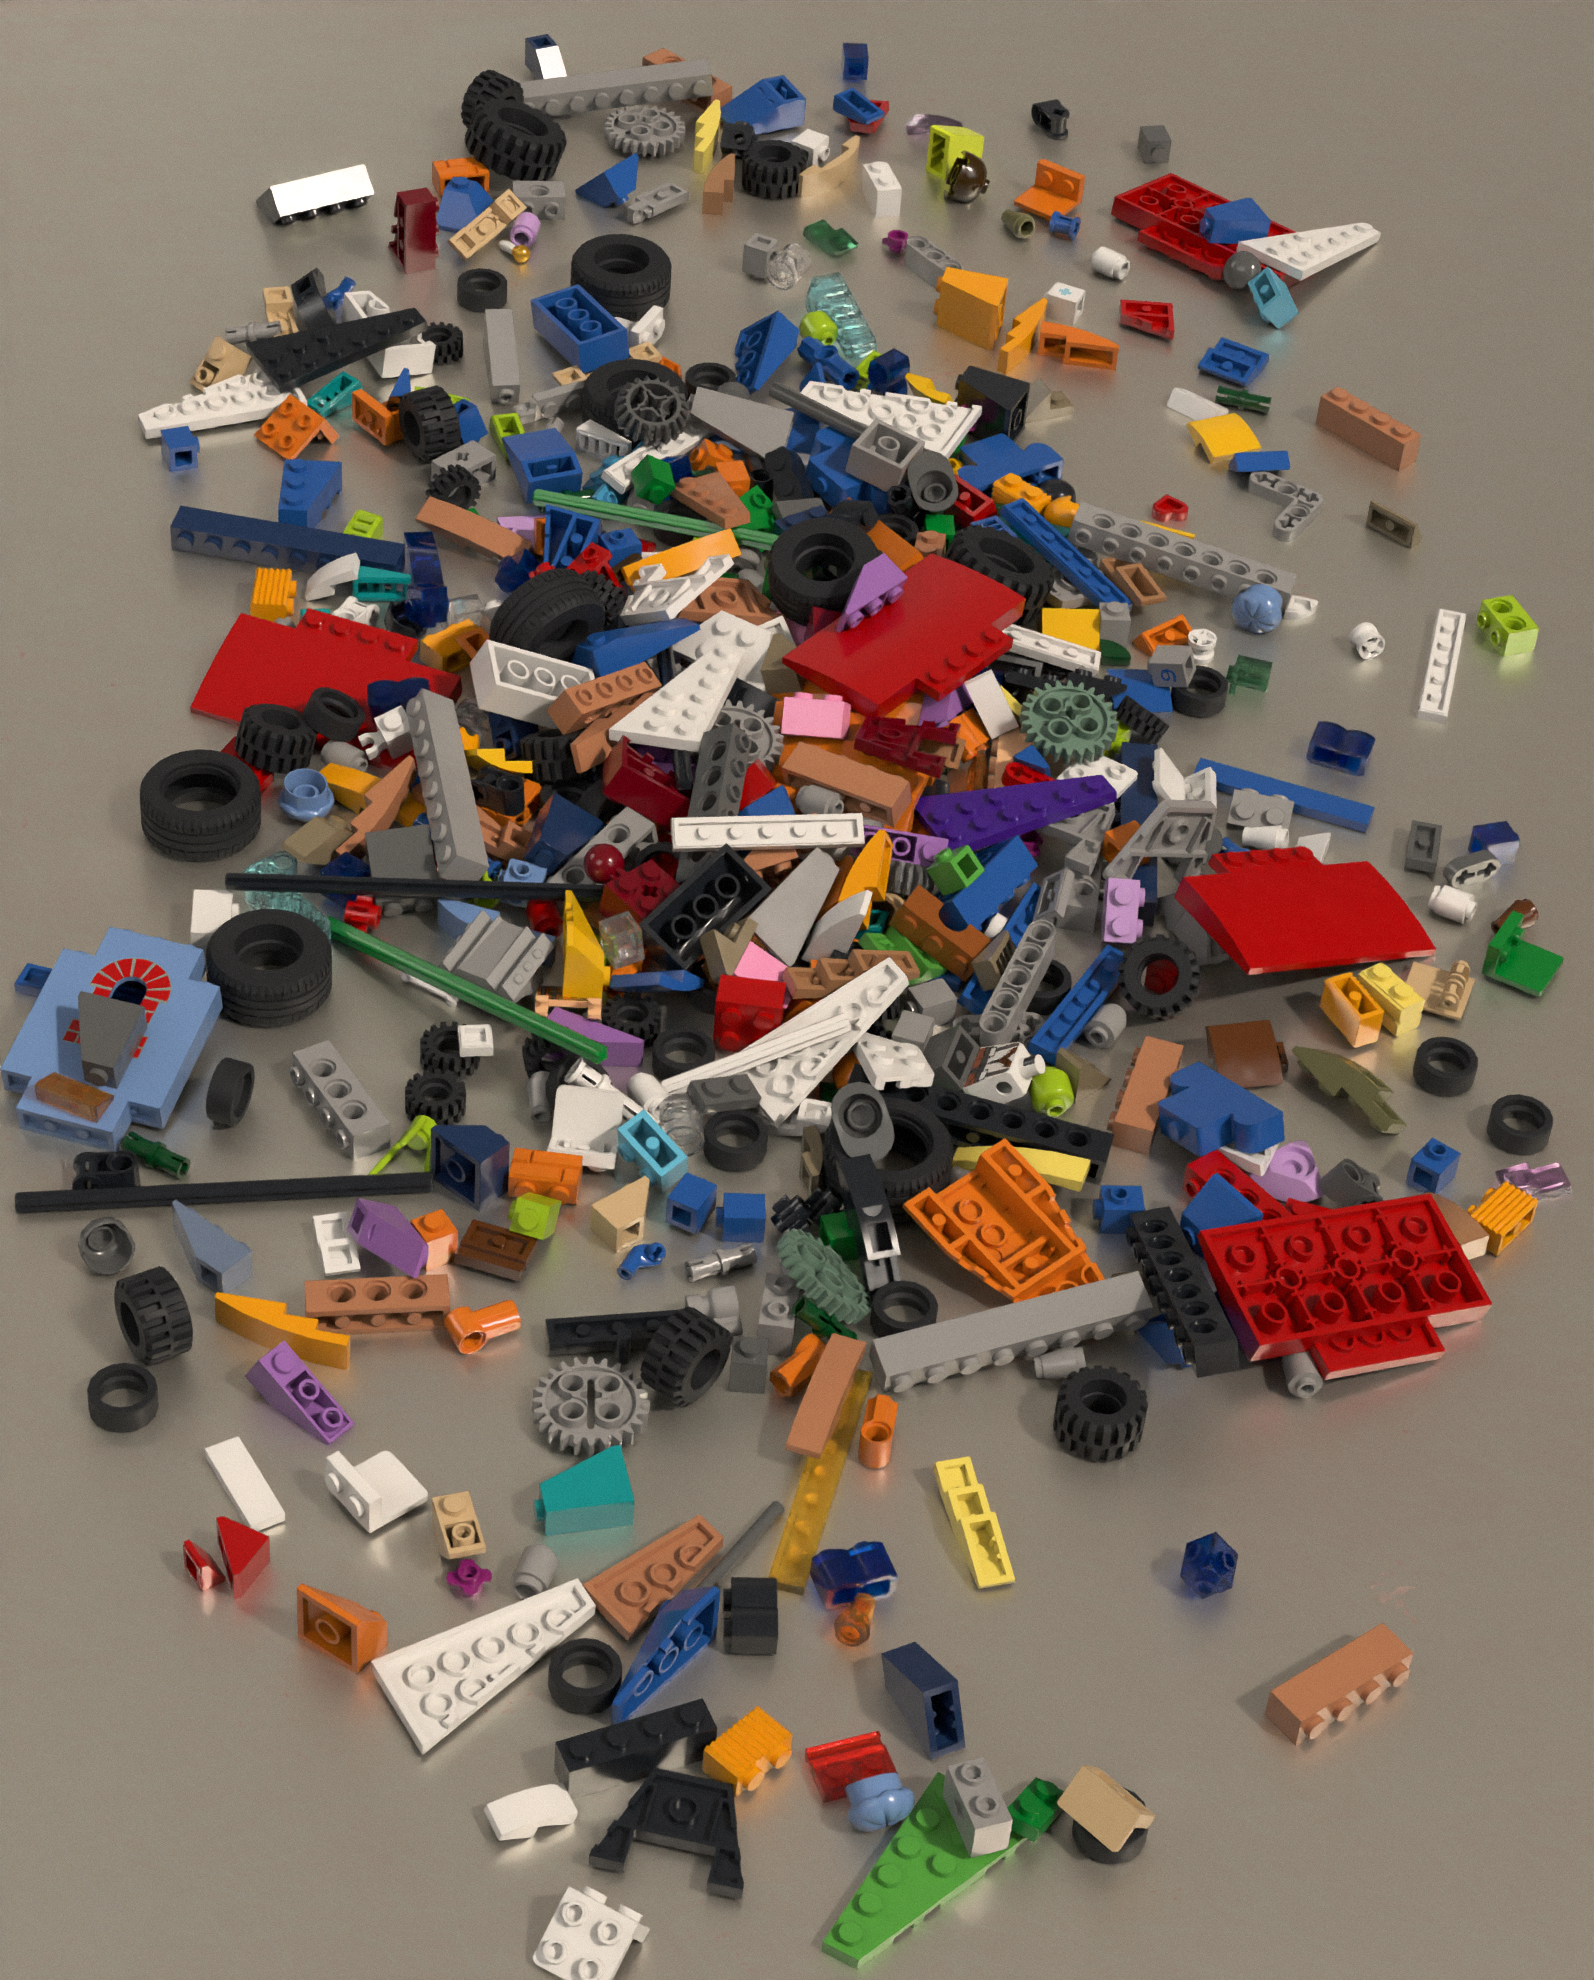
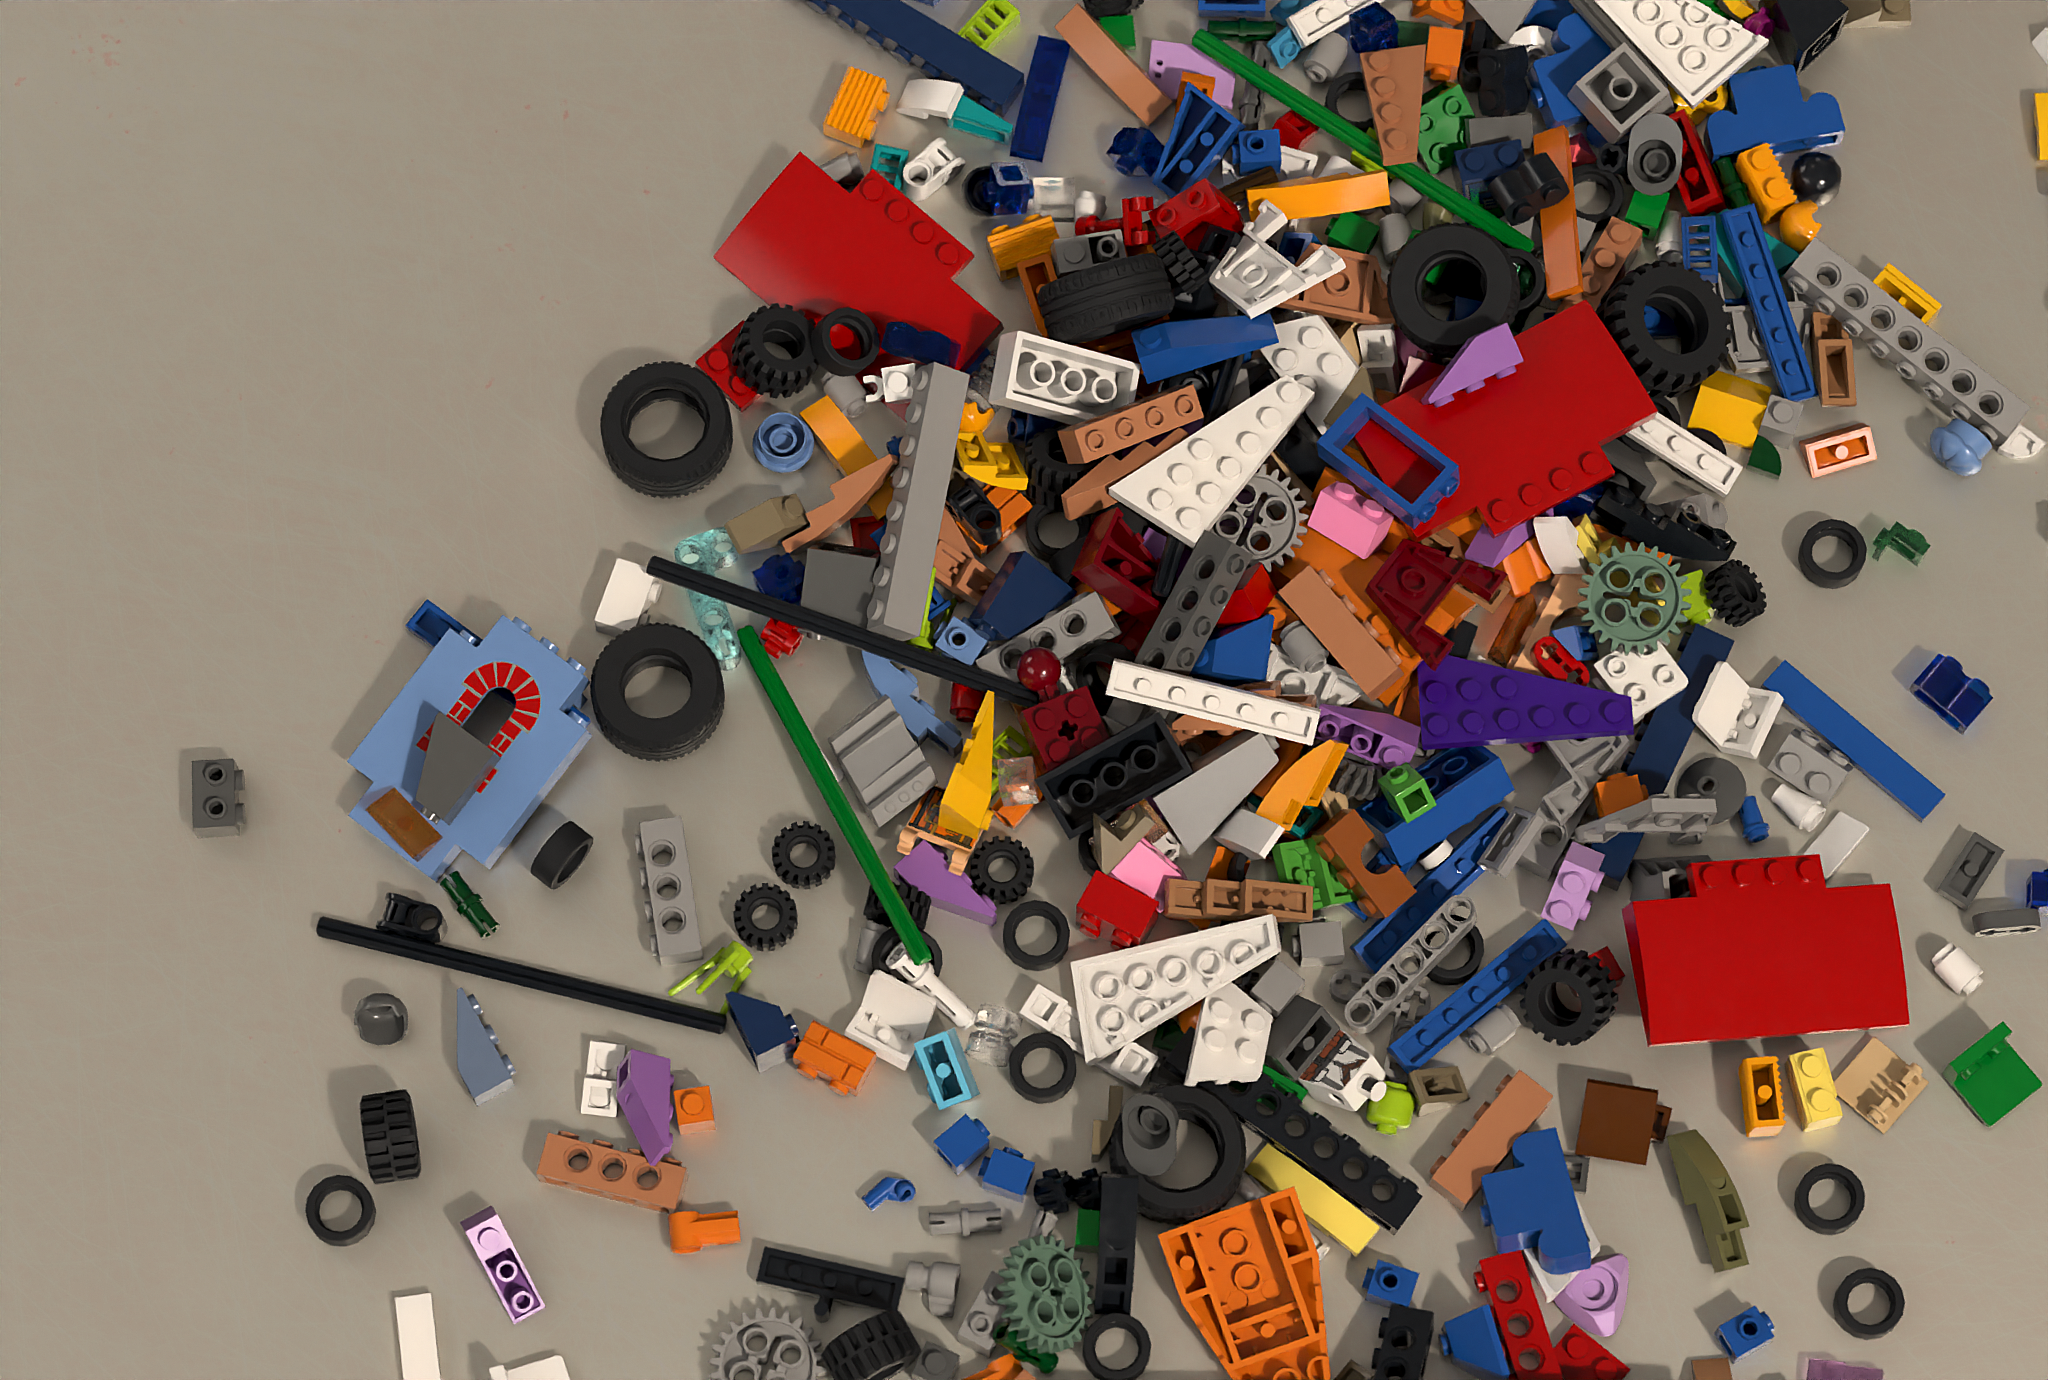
camera: 25 degrees right, 30 degrees up
light orange slope [215,1292,350,1370] -> none
reddish brown plate [454,1219,538,1282] -> none
white tile [458,1024,494,1057] -> none
lime brick [508,1192,562,1240] -> none
tan slope [590,1176,650,1253] -> none
blue slope [609,970,705,994] -> none
white brick [626,1073,672,1119] -> none
green brick [630,454,676,505] -> none
white axle [661,1013,851,1098] -> none
dark grey plate [686,1074,762,1114] -> none
dark tan slope [971,930,1016,991] -> none
blue slope [1106,669,1173,718] -> none
light grey brick [1147,645,1196,687] -> none
red tile [1151,494,1188,522] -> none
white wheel [1187,628,1217,665] -> none
dark grey piece [1319,1158,1384,1207] -> none
reddish brown cone [1491,899,1539,935] -> none
none -> blue window [1317,393,1460,529]

